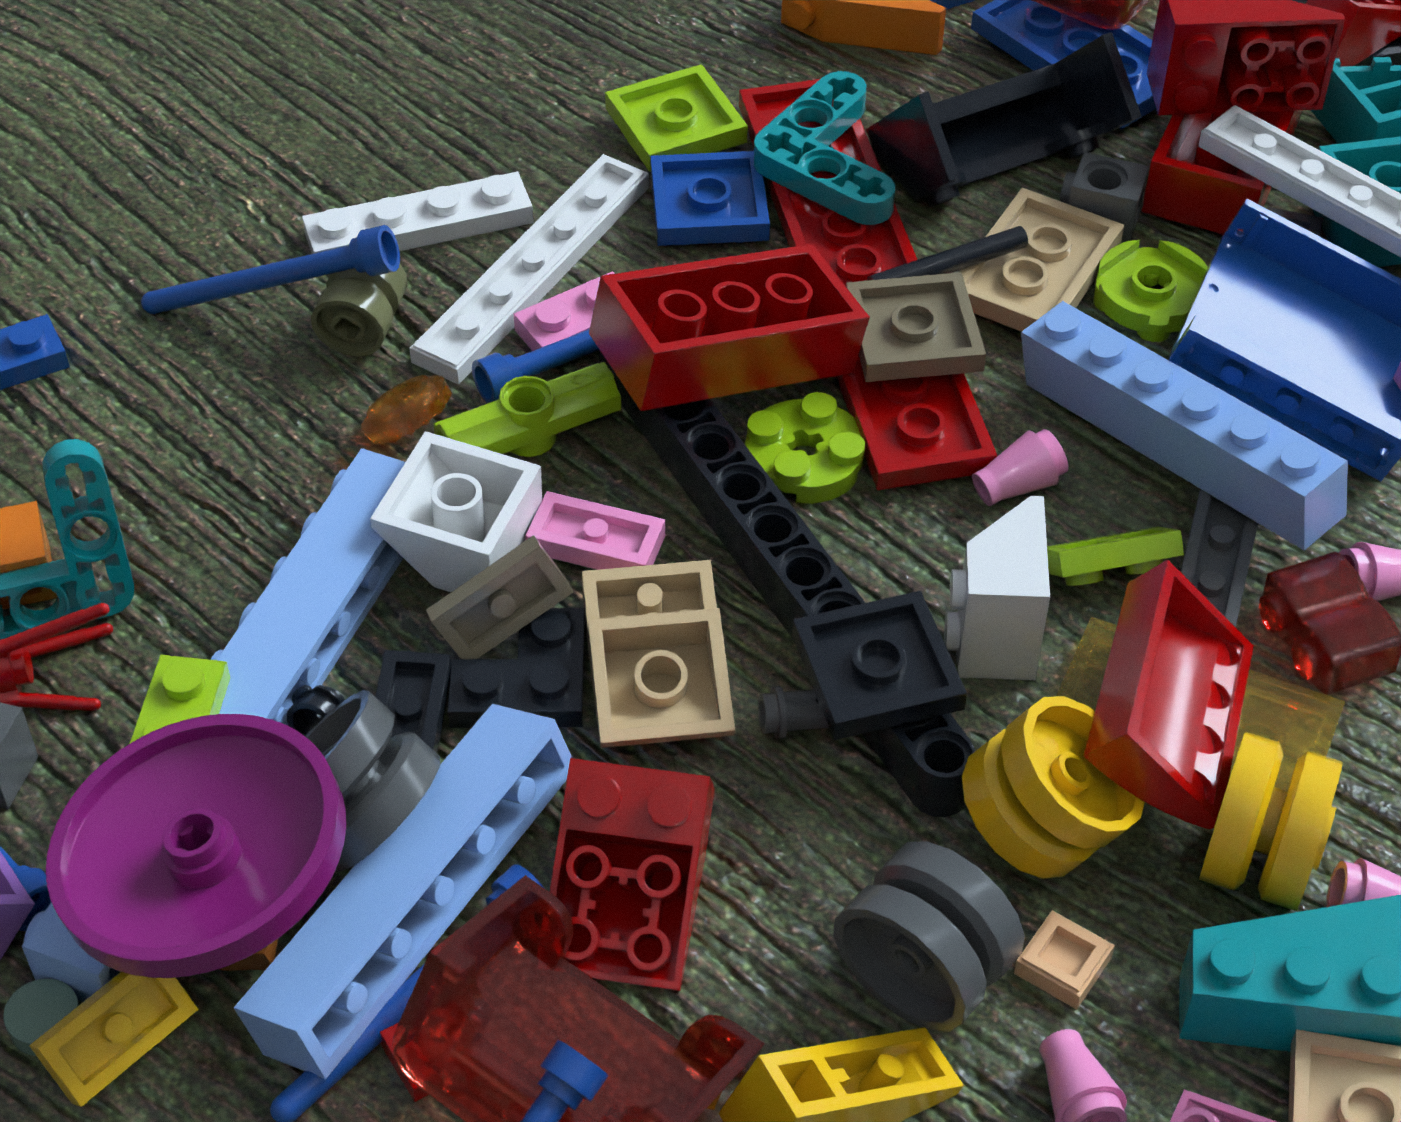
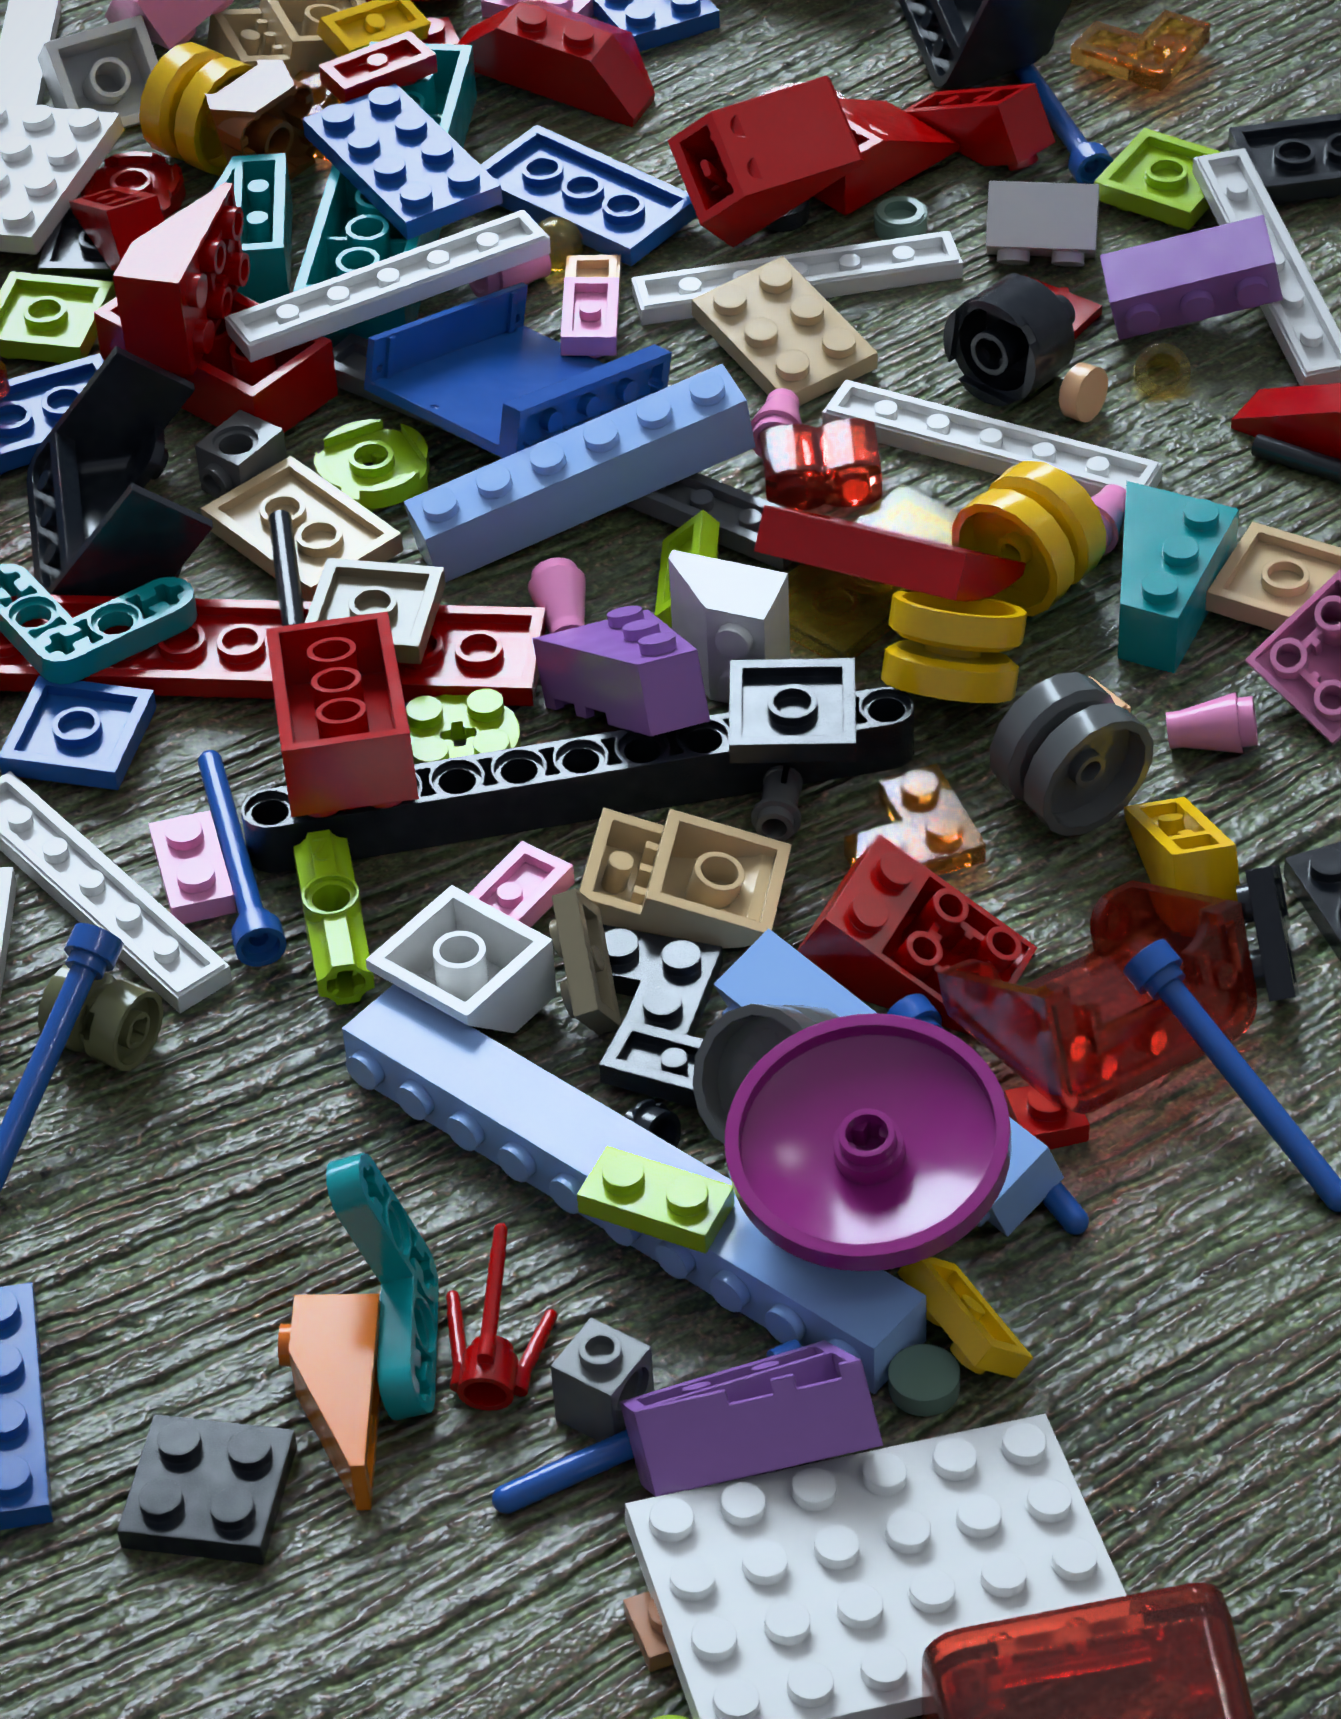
camera: 70 degrees left, 5 degrees down
clear orange gear [361,375,452,444] -> none
none -> medium lavender wedge [532,606,710,736]
none -> clear orange plate [844,763,986,876]

